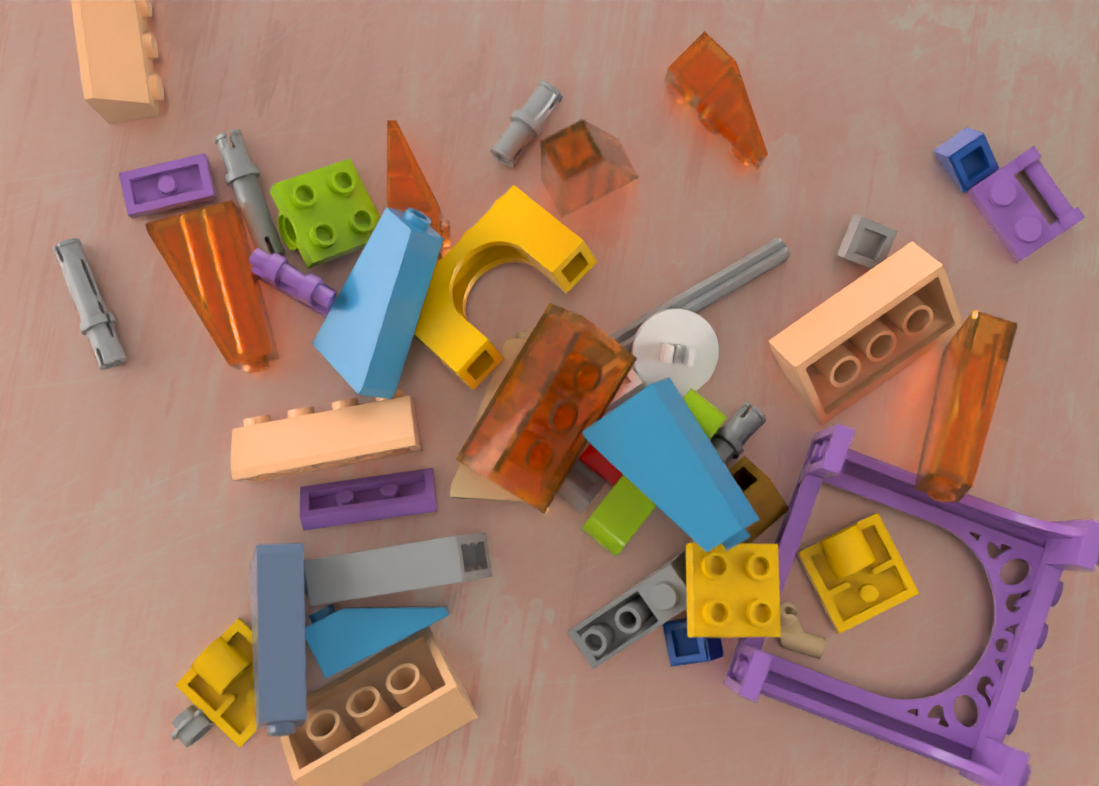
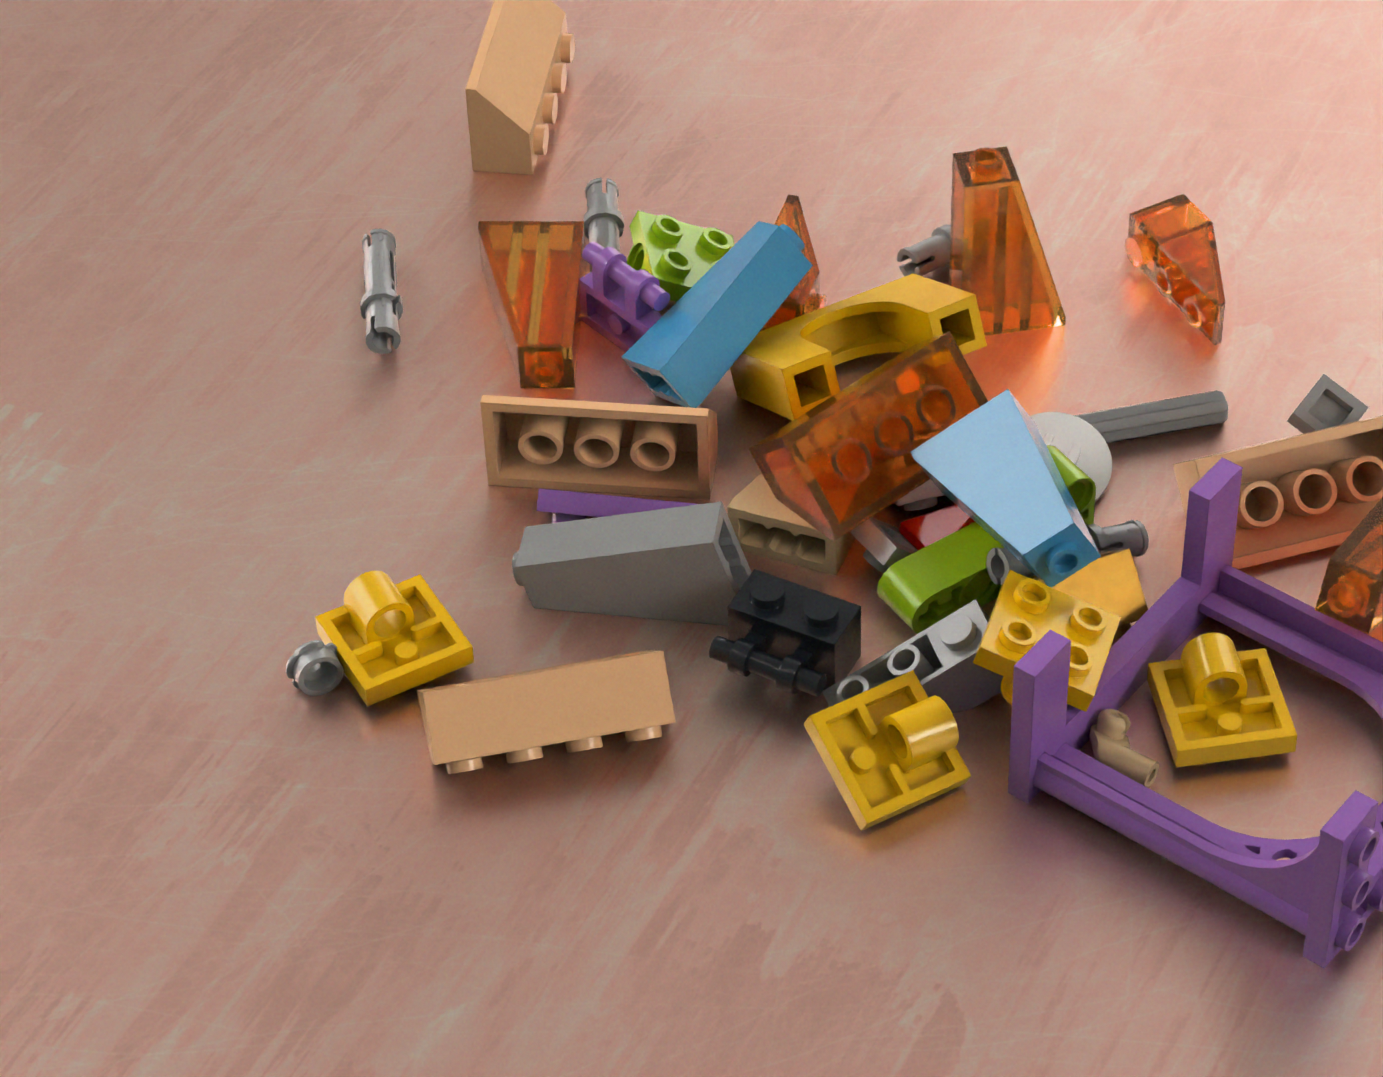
camera: 20 degrees right, 40 degrees down
medium lavender plate [119,153,218,219] -> none
sand blue slope [250,543,307,736] -> none
dark azure slope [305,604,451,679] -> none
blue slope [663,618,723,667] -> none
none -> black brick [709,569,861,697]
none -> yellow plate [803,670,971,831]

